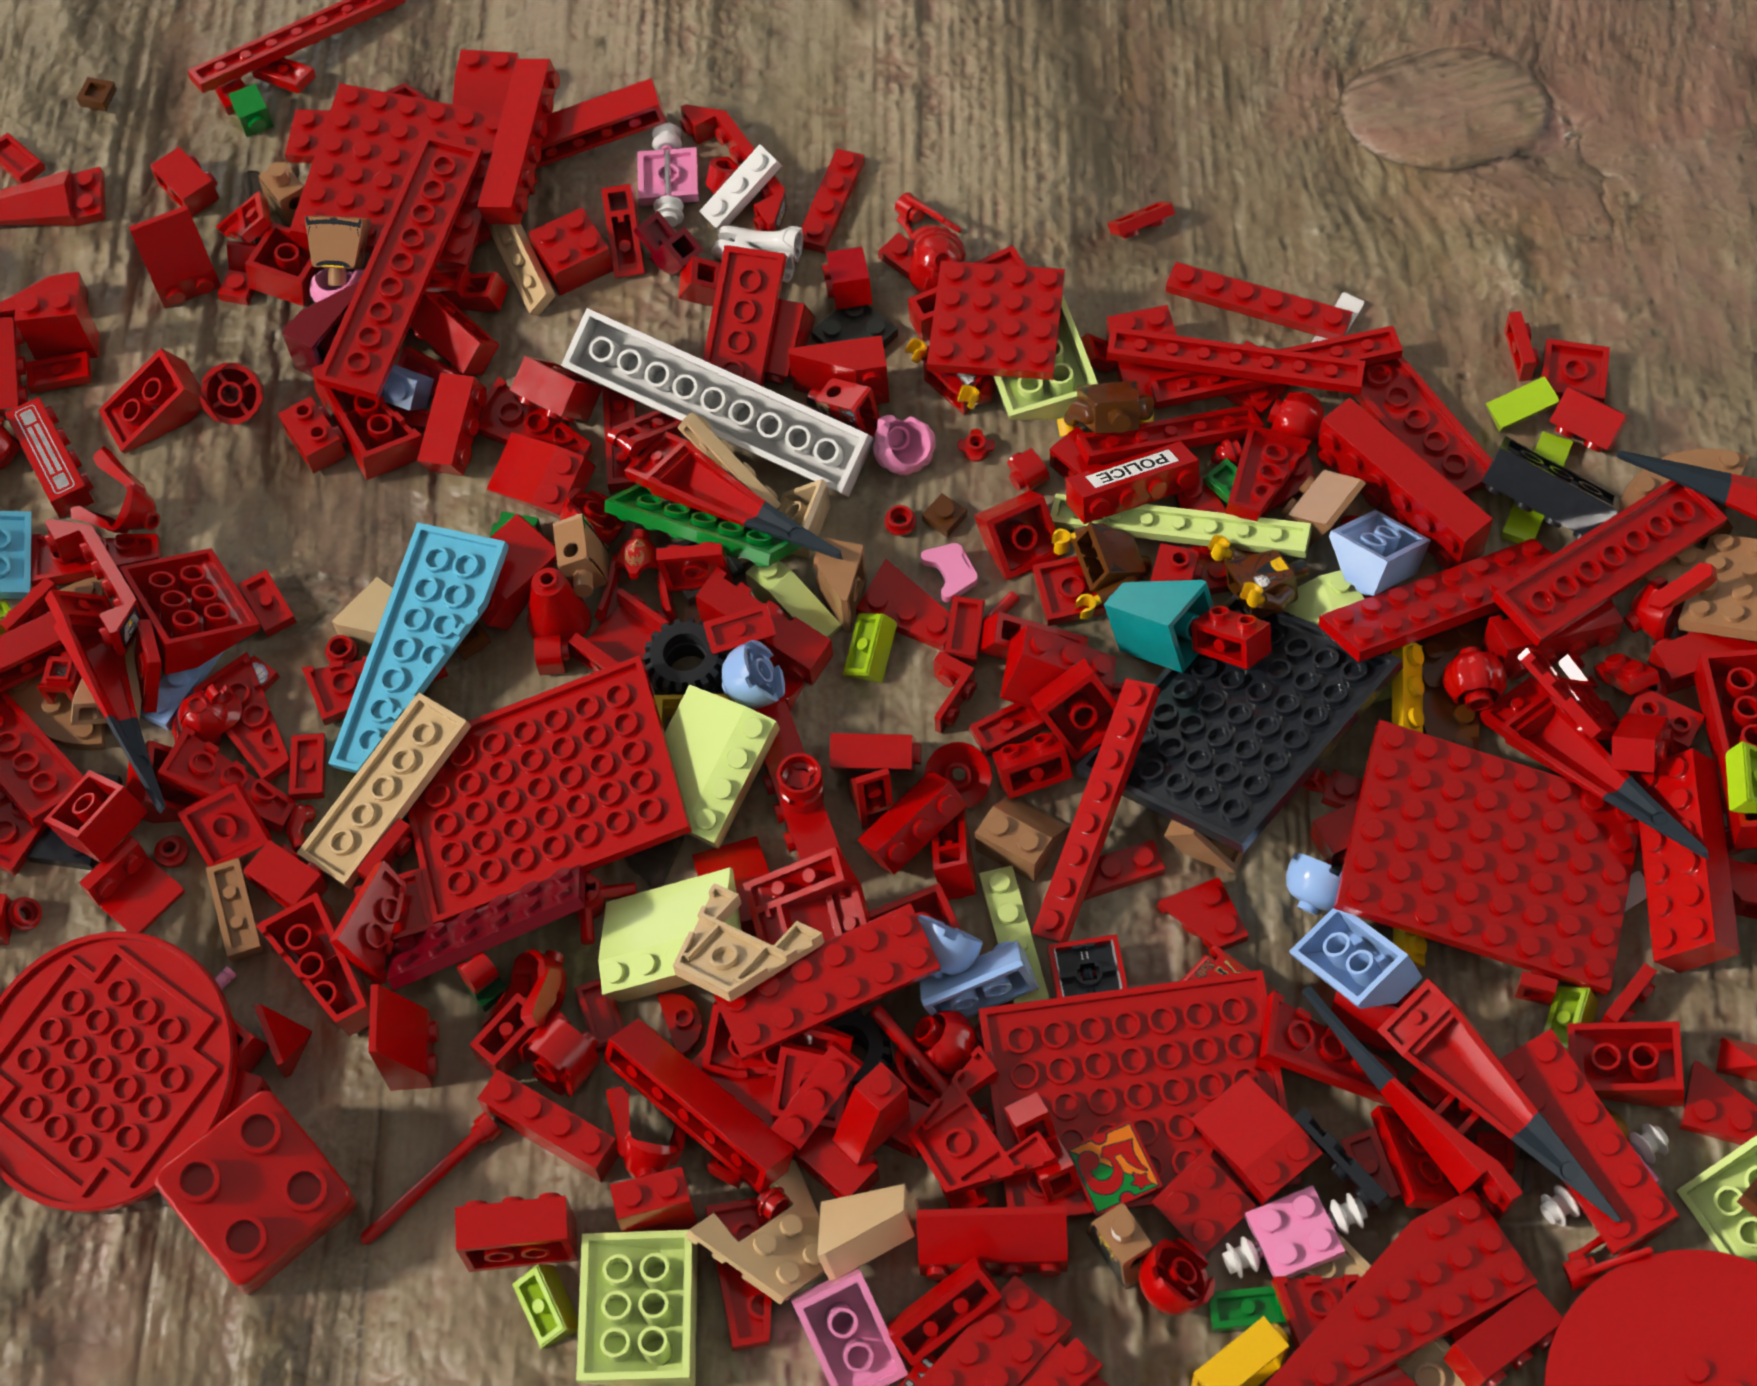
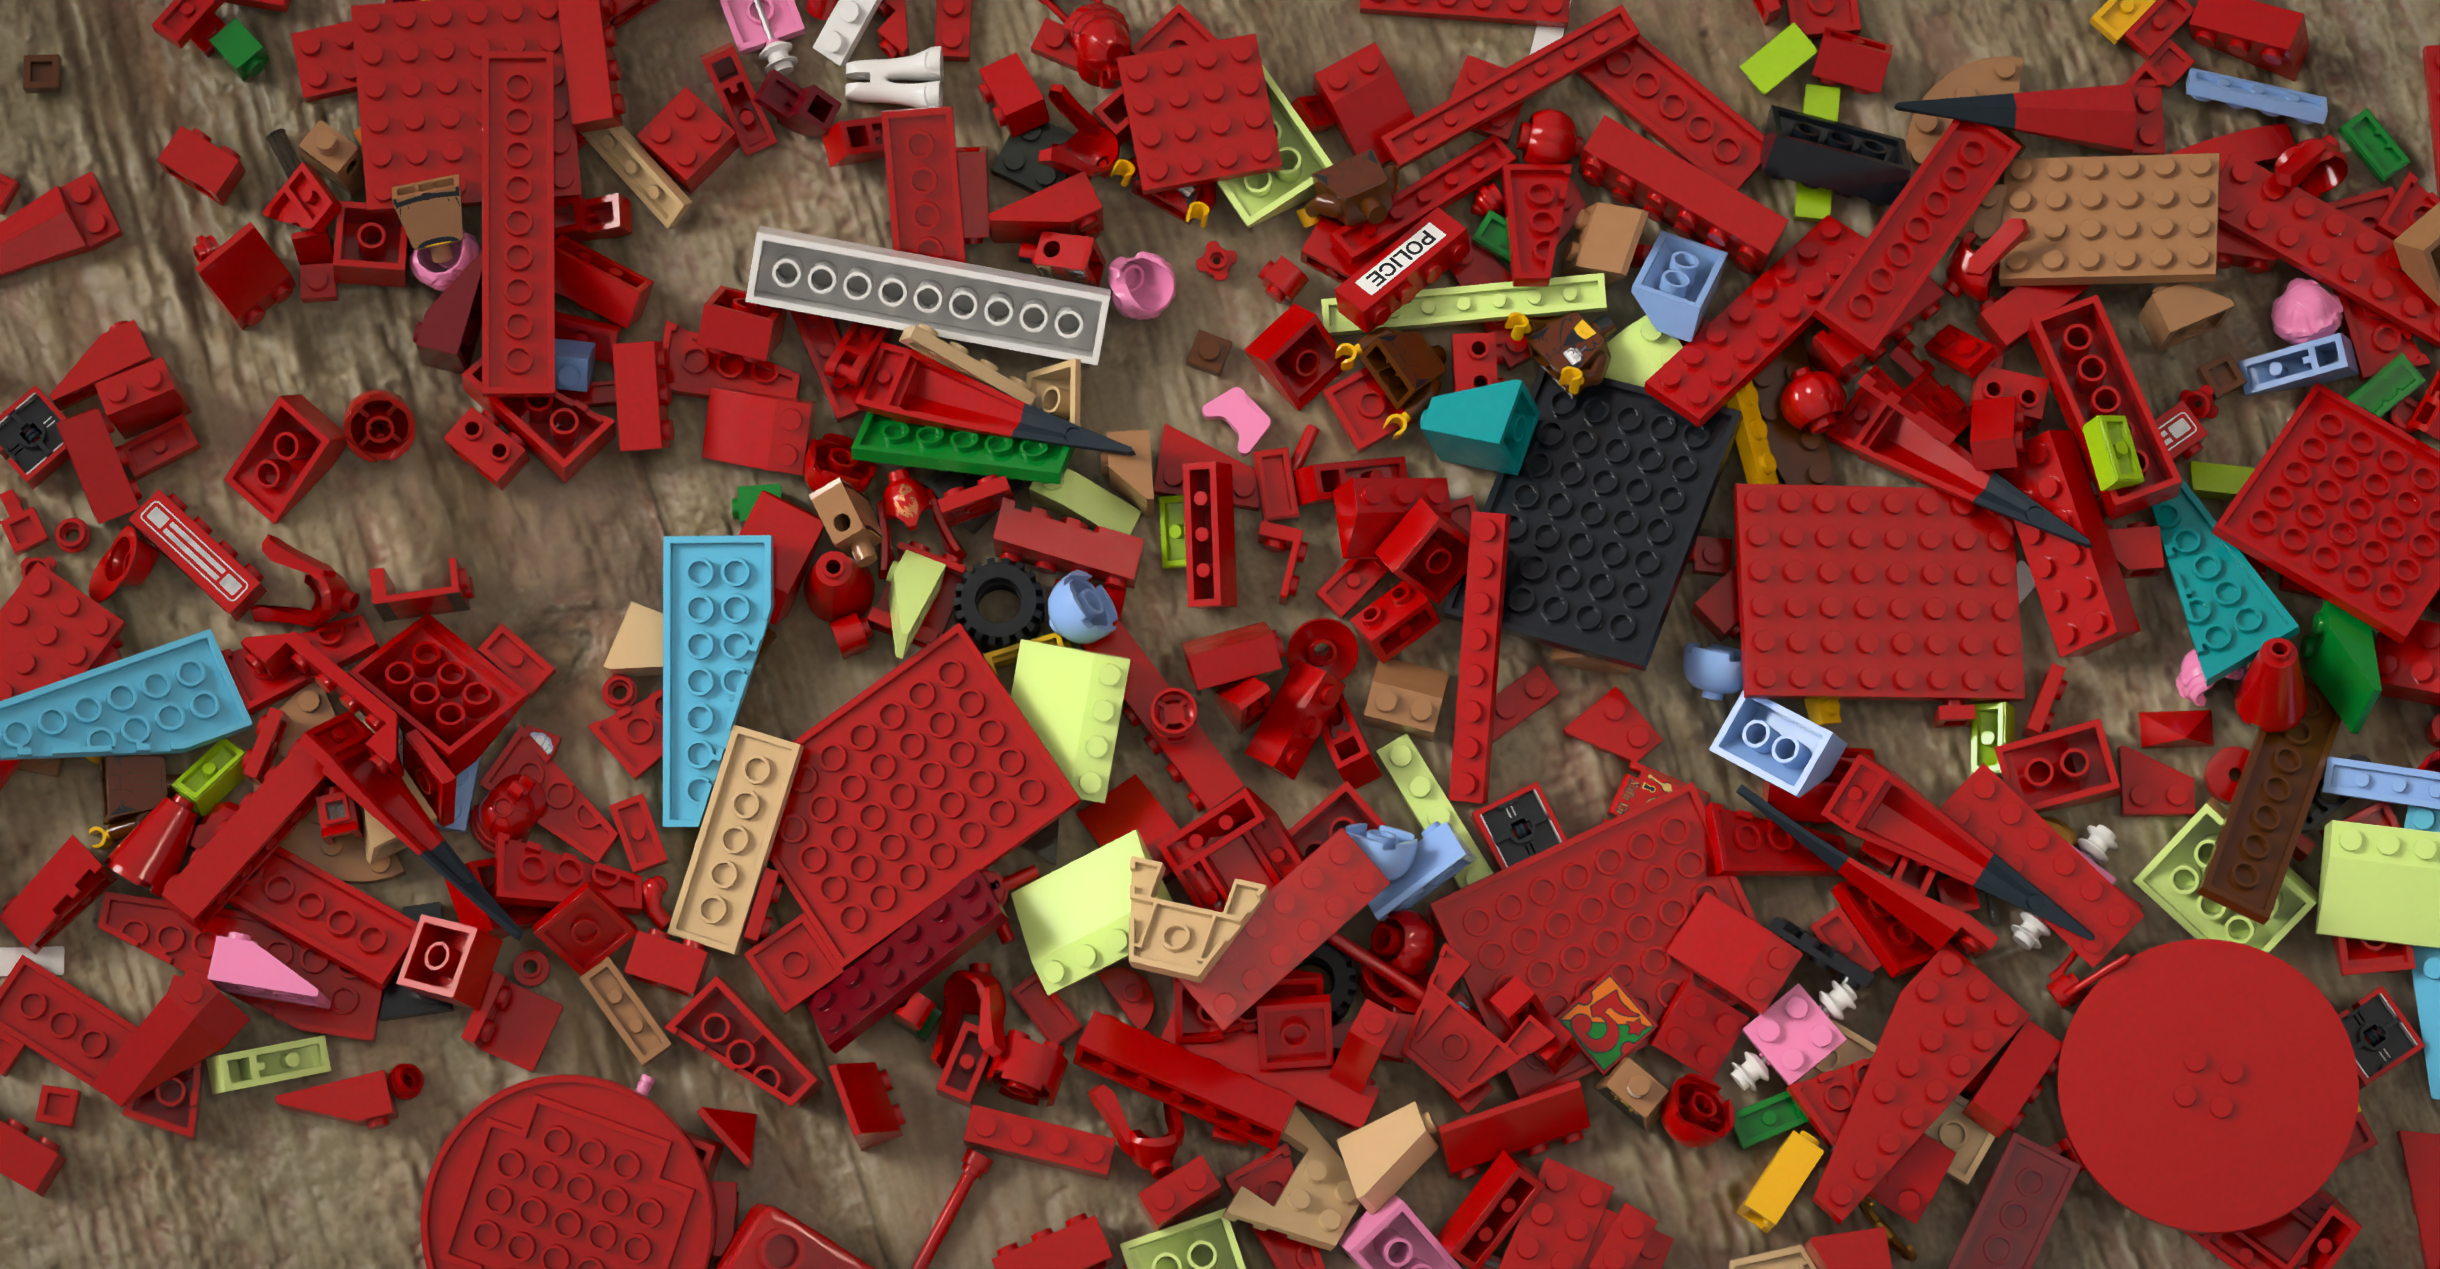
camera: 25 degrees left, 15 degrees up
red wing [329,861,407,985] -> none
red plate [703,603,777,655] -> none
red plate [756,1186,790,1220] -> none
red plate [770,1041,864,1150] -> none
red plate [884,505,916,536] -> none
red plate [1106,327,1365,394] -> none
red brick [1191,605,1271,669] -> none
none -> red panel [369,557,475,622]
none -> yellowish green slope [886,550,946,659]
none -> red piece [1038,84,1120,181]
none -> red brick [1182,461,1237,609]

